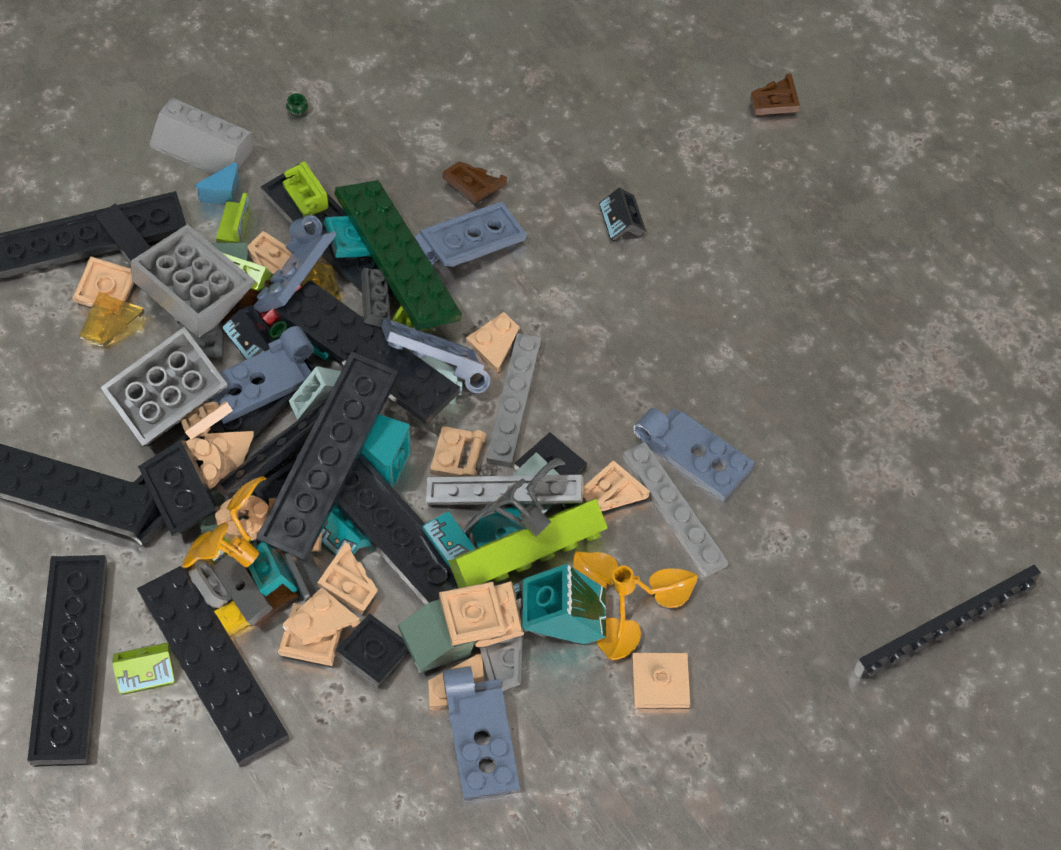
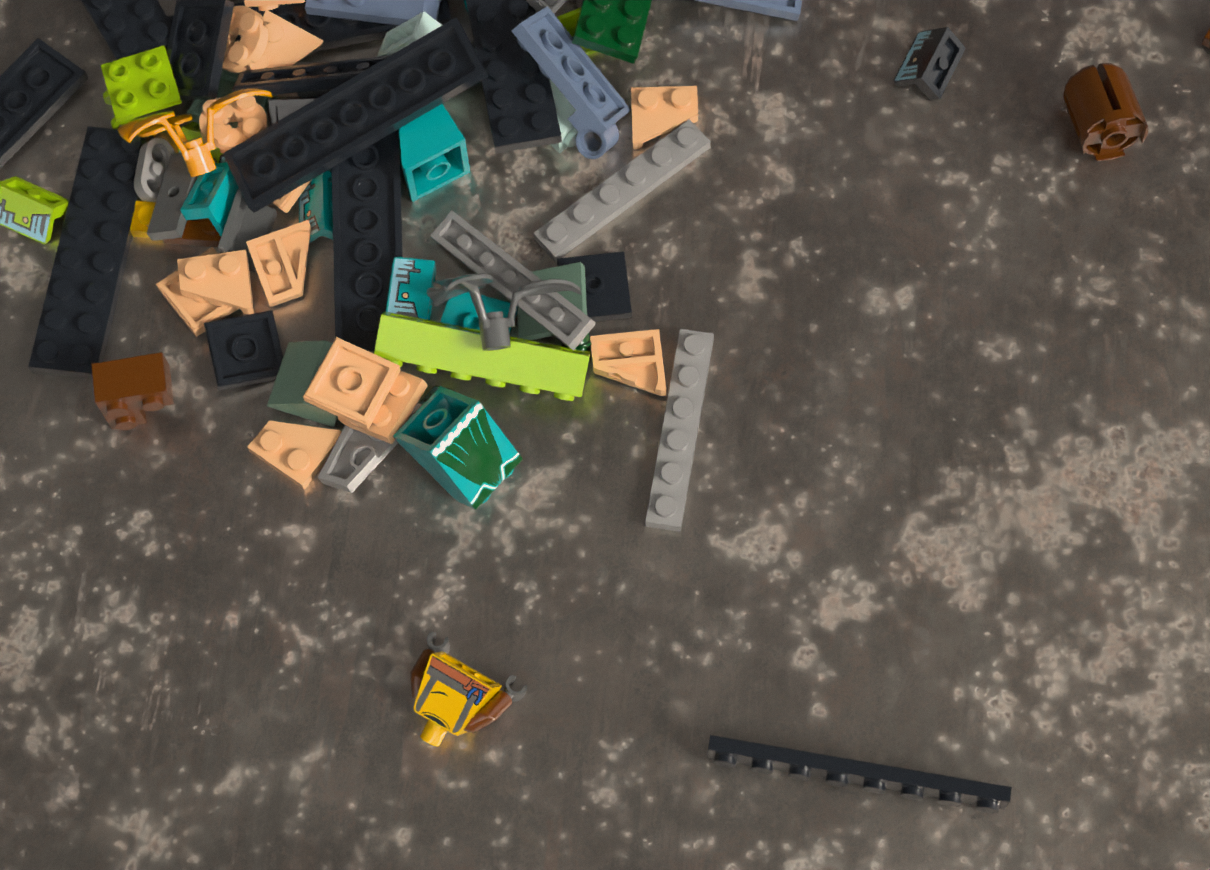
camera: 45 degrees right, 10 degrees up
light nougat plate [430,426,487,477] -> none
sand blue hinge [443,666,520,800] -> none
light orange plant [573,551,698,660] -> none
light nougat plate [632,653,690,708] -> none
sand blue hinge [633,408,755,501] -> none
none -> reddish brown brick [91,352,174,430]
none -> lime plate [101,46,182,129]
none -> torso [410,632,527,747]
none -> reddish brown cylinder [1063,63,1148,161]

